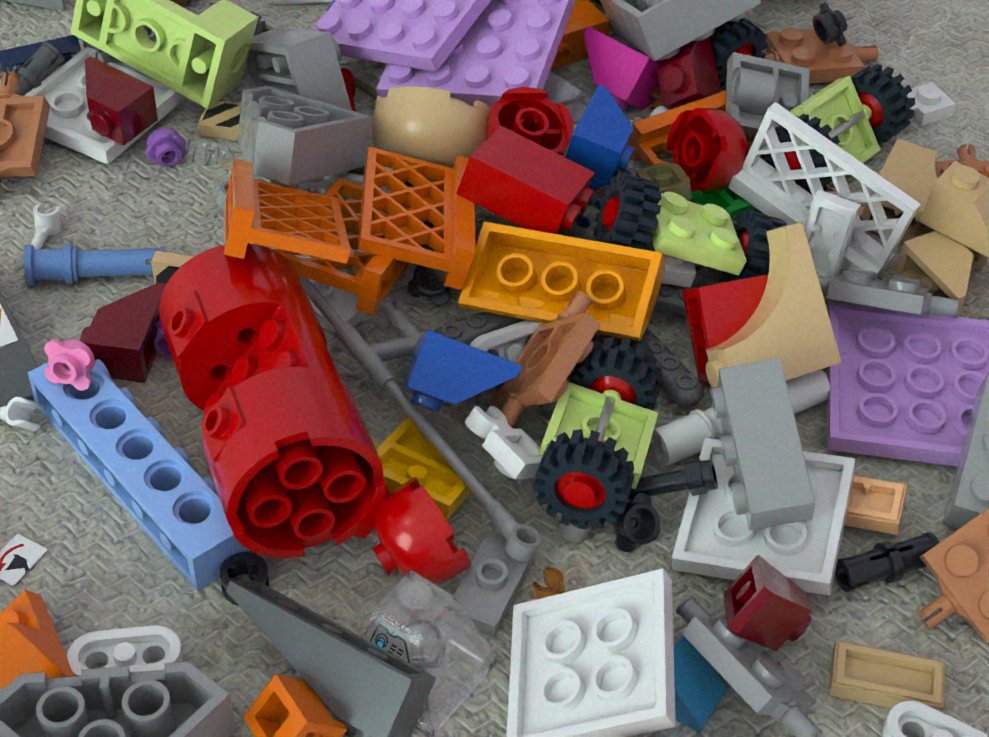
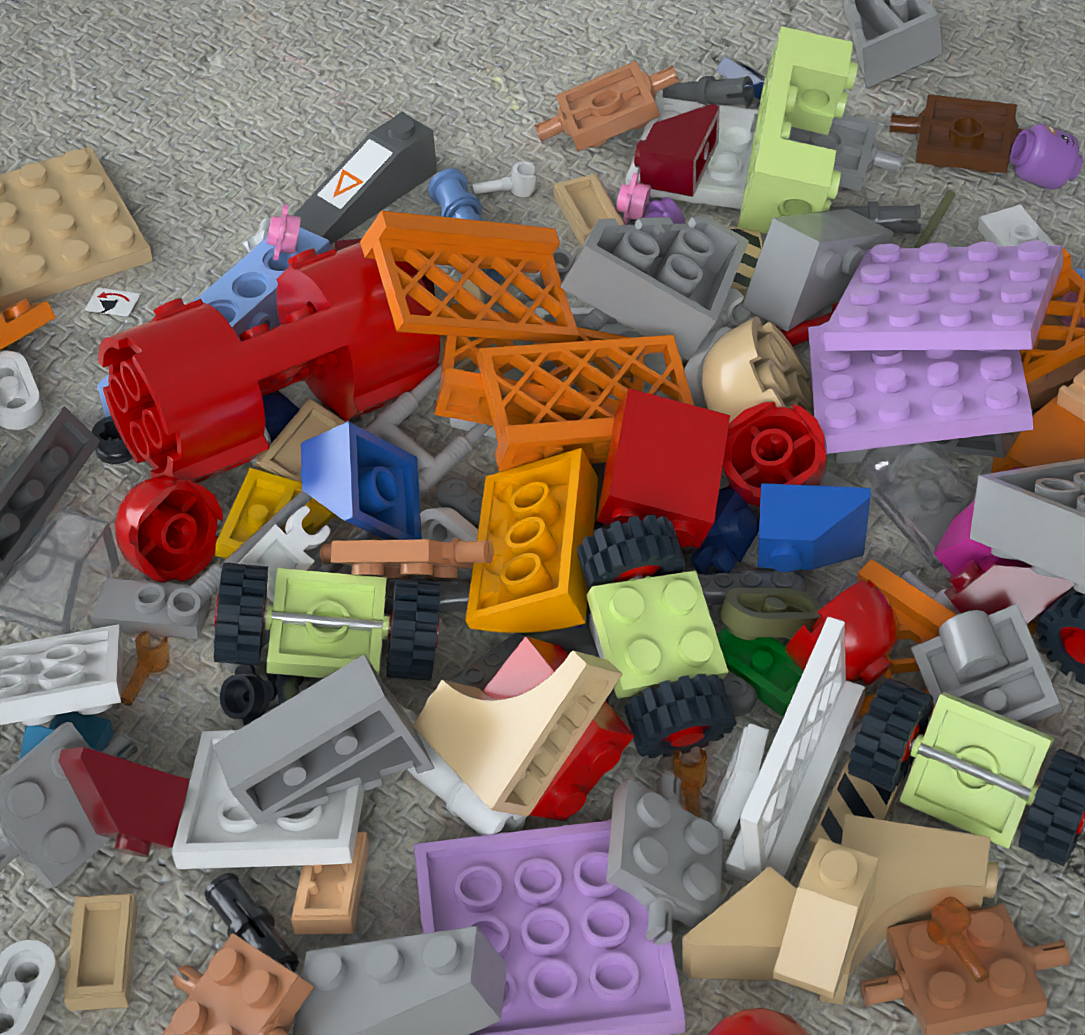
camera: 80 degrees right, 0 degrees up
none -> tan tile [553,174,625,247]
none -> bright pink plate [616,173,651,225]

